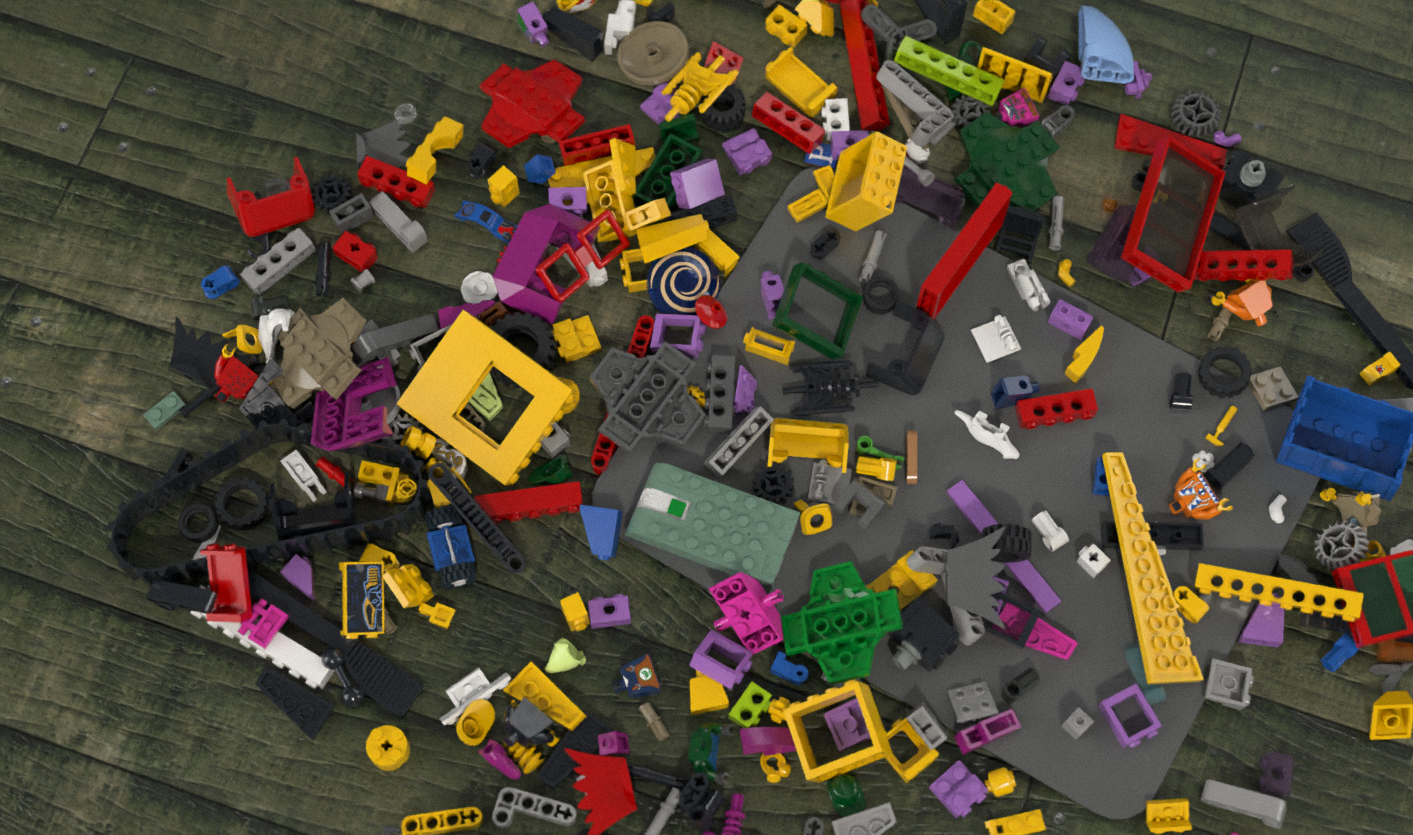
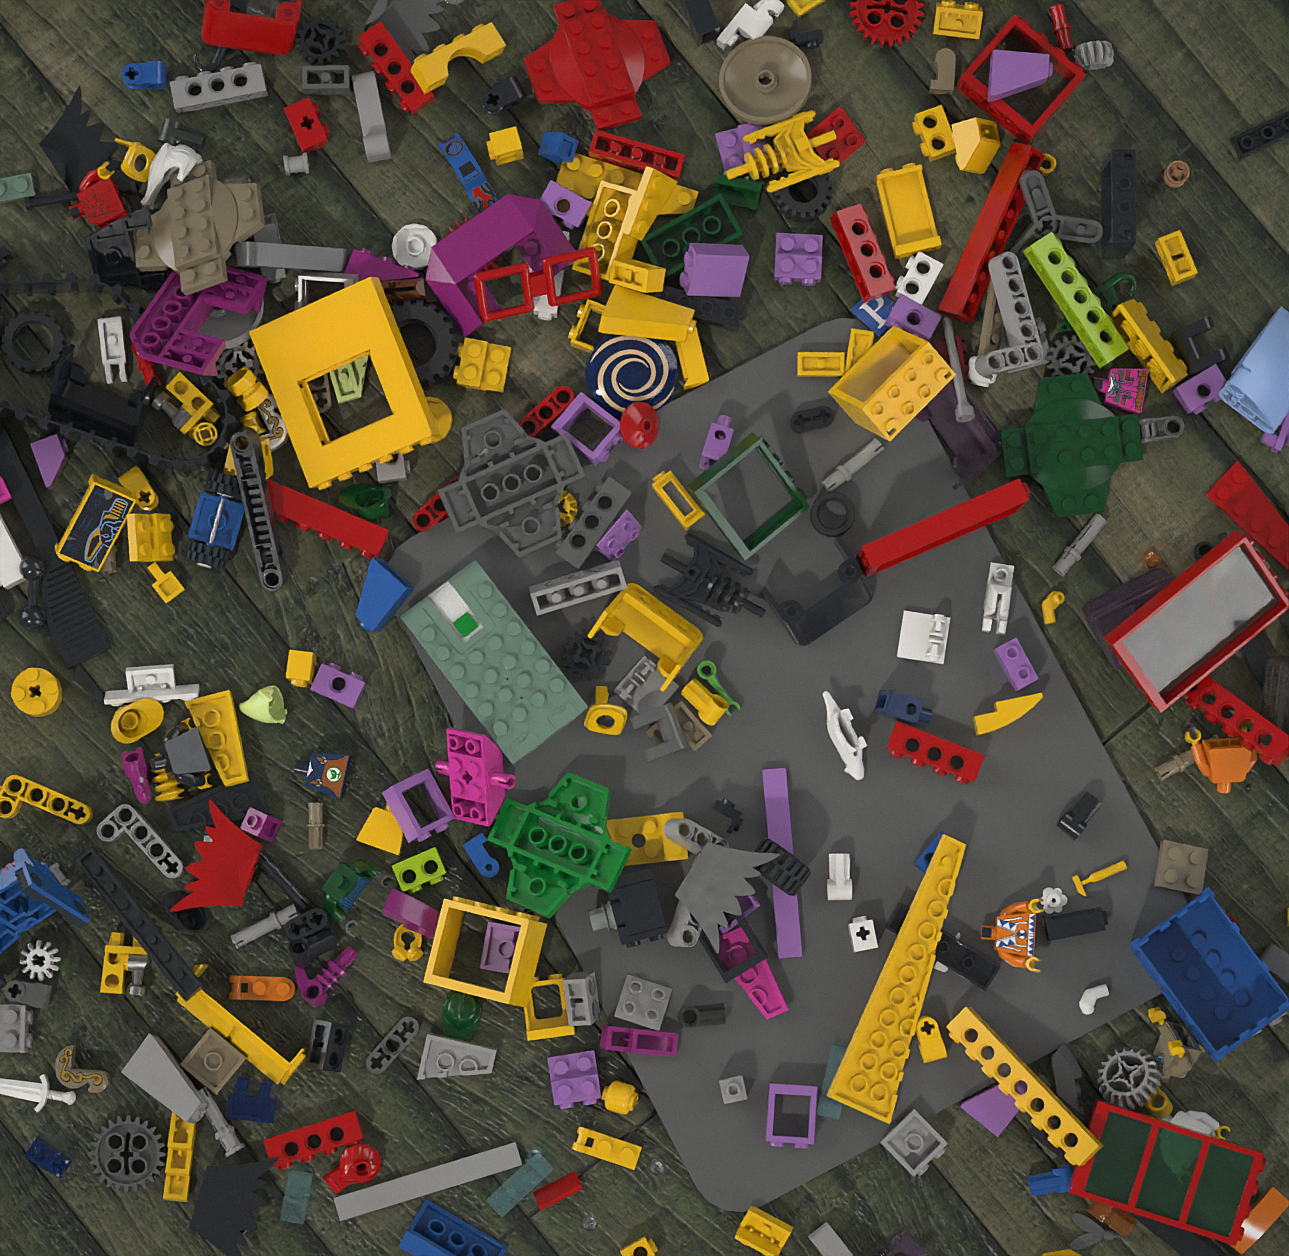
camera: 30 degrees right, 15 degrees up
black pin [315,242,331,297] -> none
yellow gear [768,697,790,723] -> none
medium nougat beam [906,430,917,484] -> none
black plate [995,206,1045,264] -> none
black tyre [1198,346,1252,398] -> none

